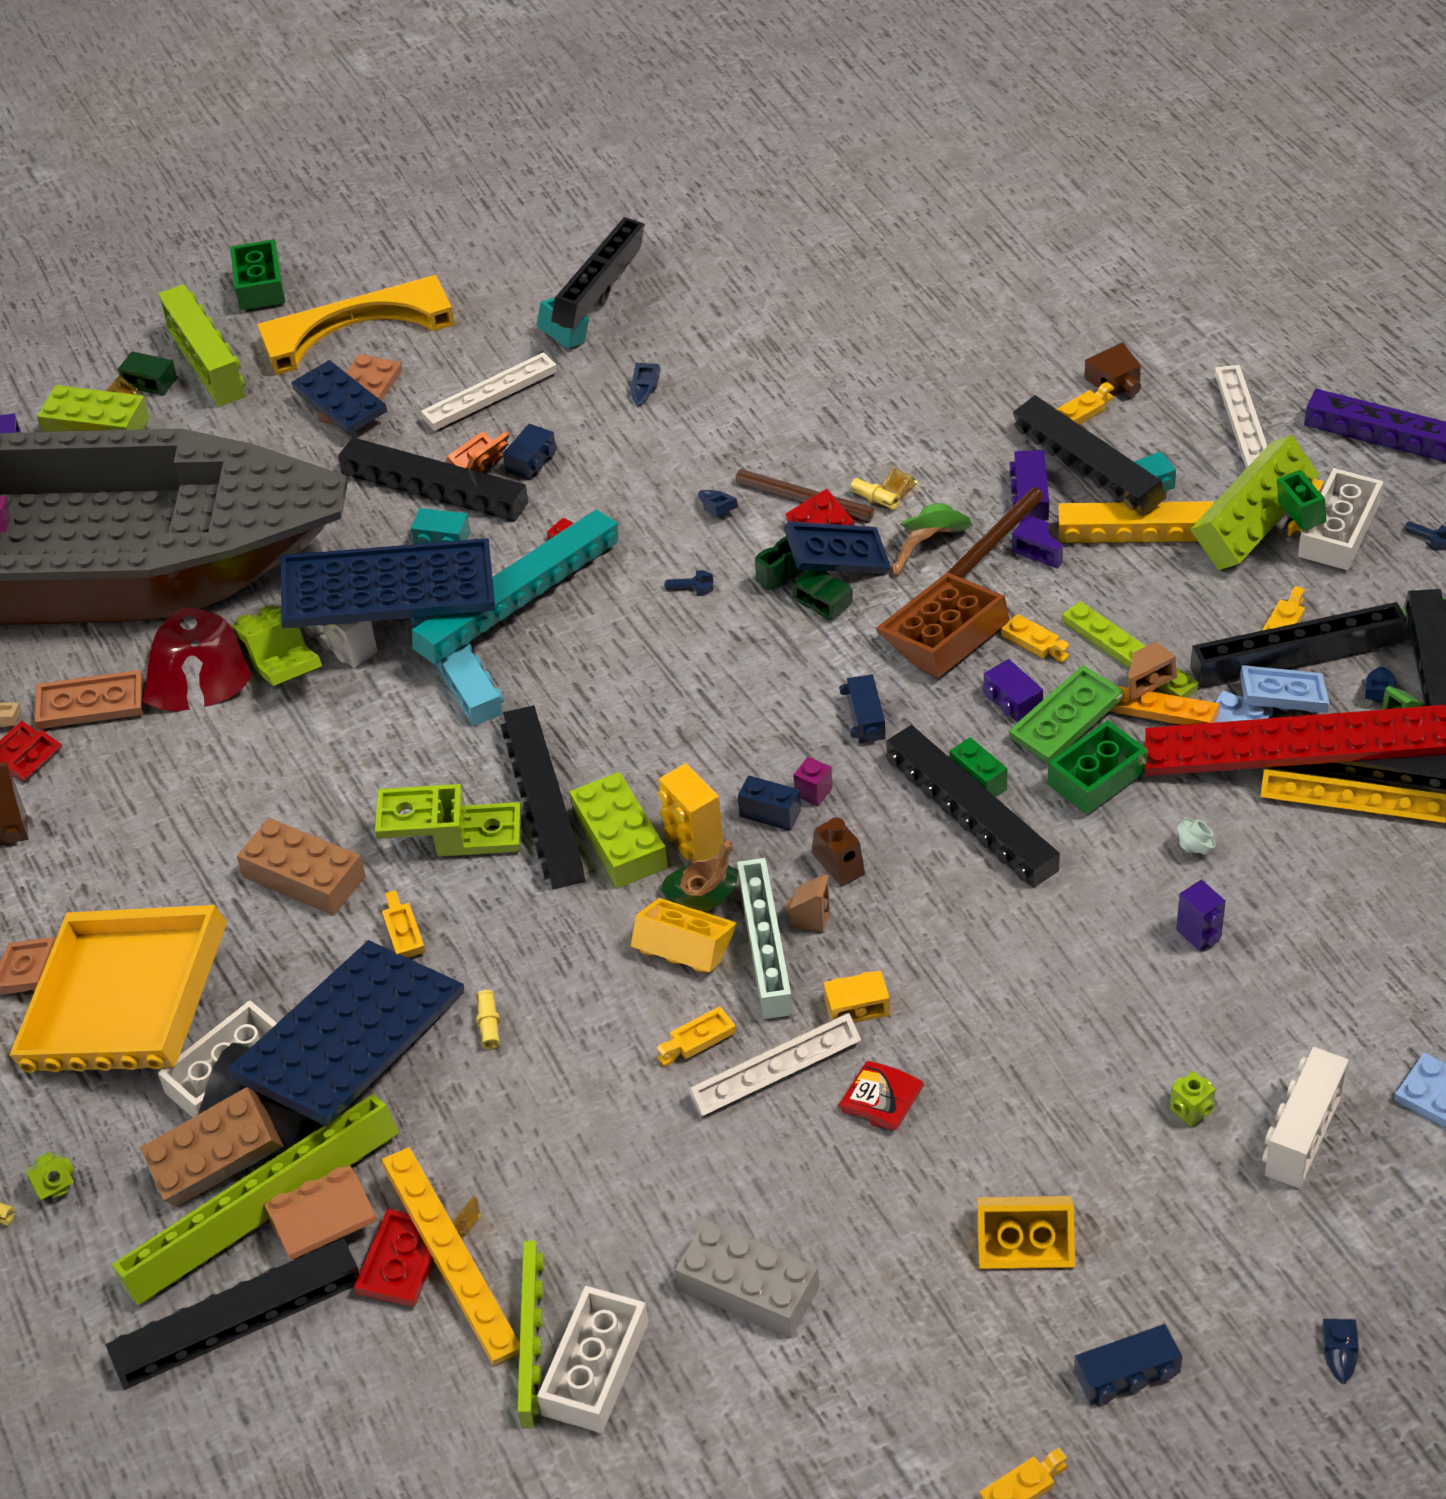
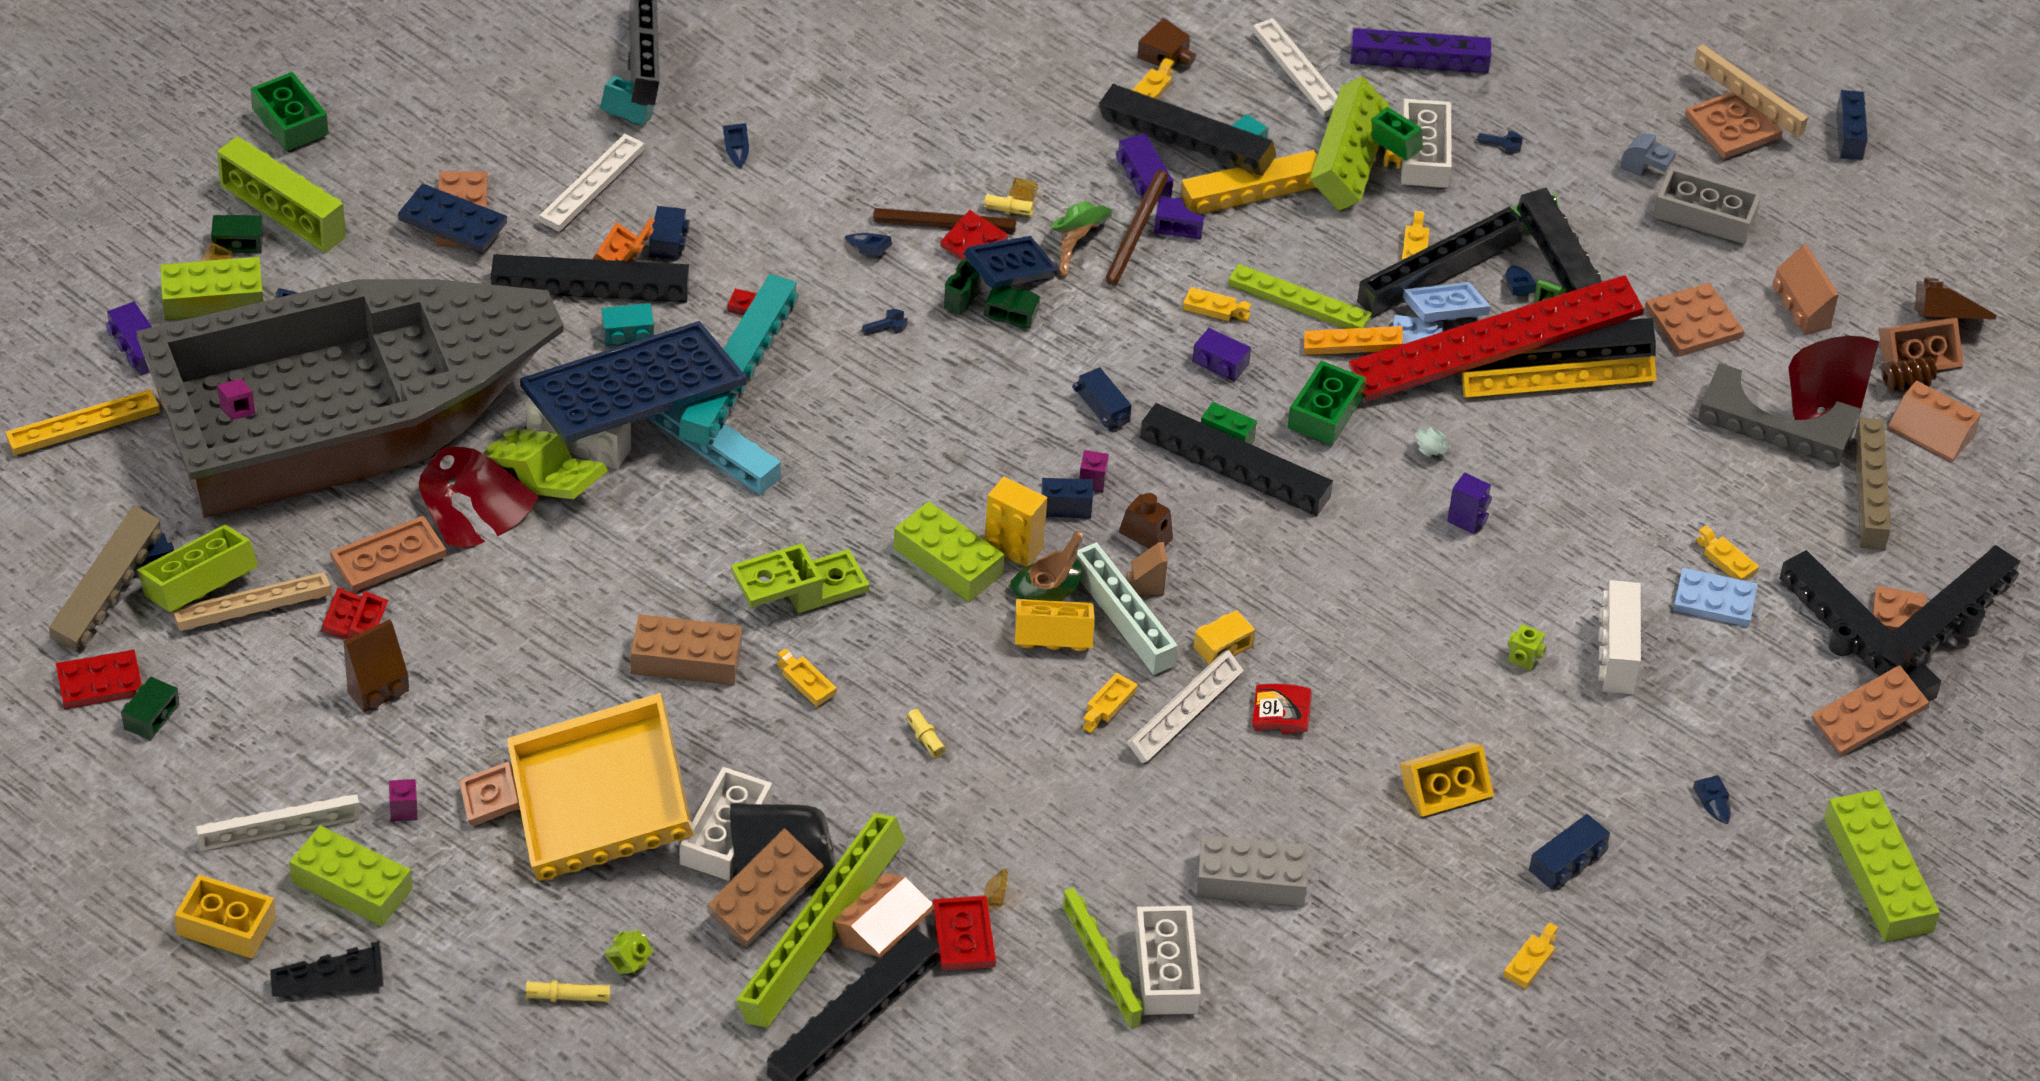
camera: 30 degrees left, 0 degrees up
dark blue plate [227,940,464,1126] -> none
yellow arch [257,275,455,375] -> none
yellow plate [382,1147,520,1366] -> none
black brick [500,705,585,890] -> none
dark orange slope [876,572,1010,678] -> none
bright green plate [1009,665,1124,763] -> none
medium nougat slope [1128,642,1177,700] -> none

